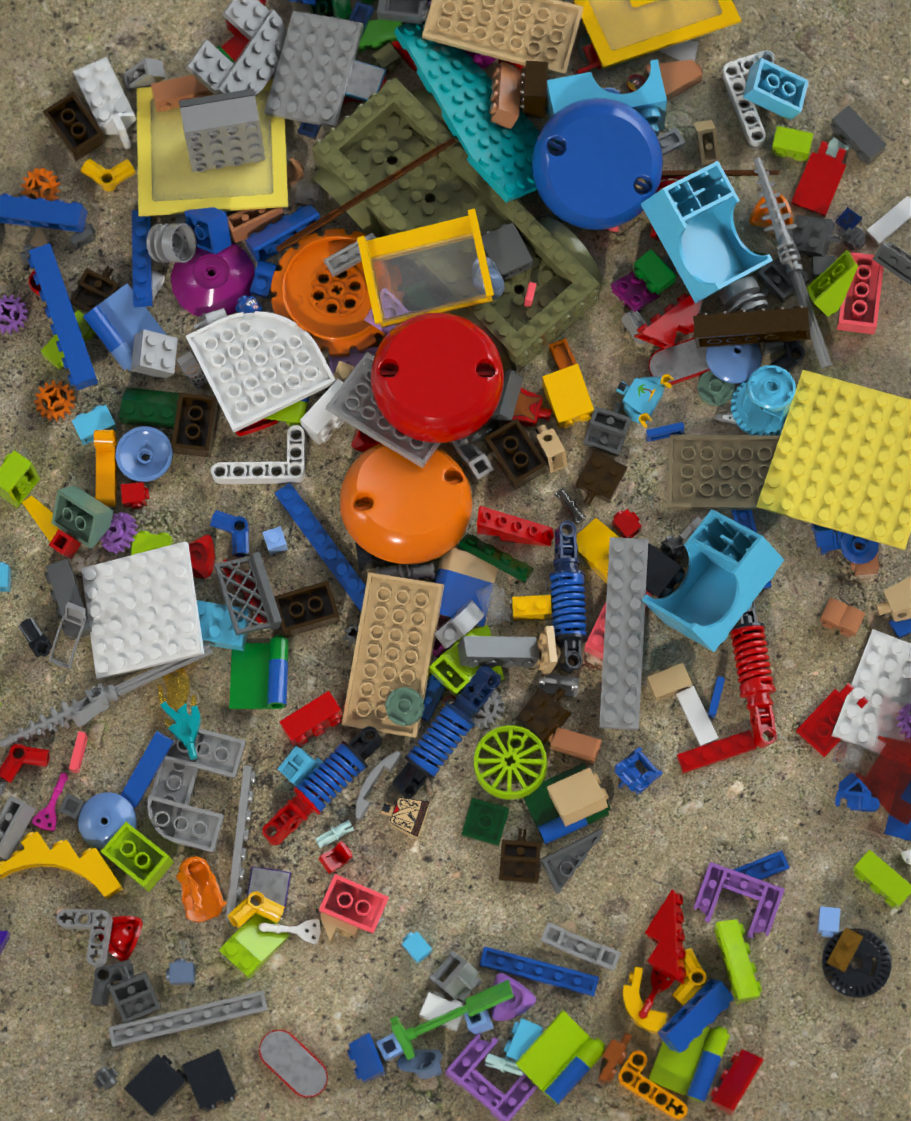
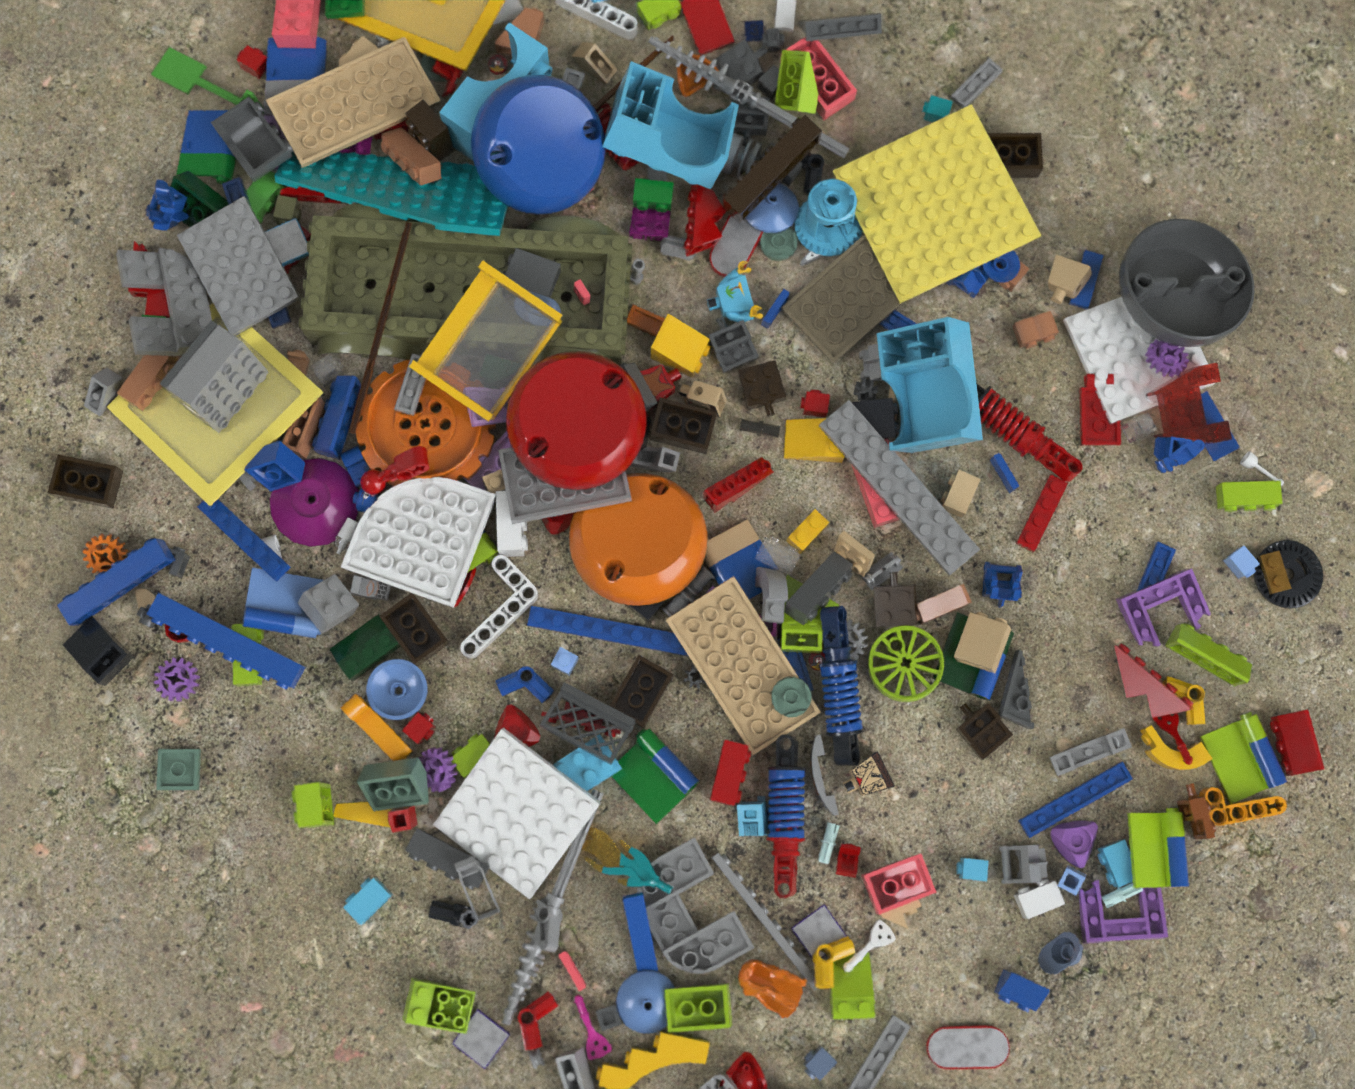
camera: 55 degrees left, 5 degrees up
orange gear [34,380,76,422] -> none
dark brown plate [70,266,120,313] -> none
medium azure brick [72,405,118,446] -> none
white hinge [73,57,136,149] -> none
yellow piece [81,159,136,191] -> none
light grey wheel [147,223,196,263] -> none
light blue brick [376,1033,404,1062] -> none
bright green piece [390,979,514,1060] -> none
dark green plate [458,533,534,583] -> none
dark green plate [461,798,510,847] -> none
piece [549,520,588,673] -> none
blue brick [657,978,734,1053] -> none
white tile [676,686,718,746] -> none
none -> red beam [360,446,429,495]
none -> light grey bar [630,259,645,285]

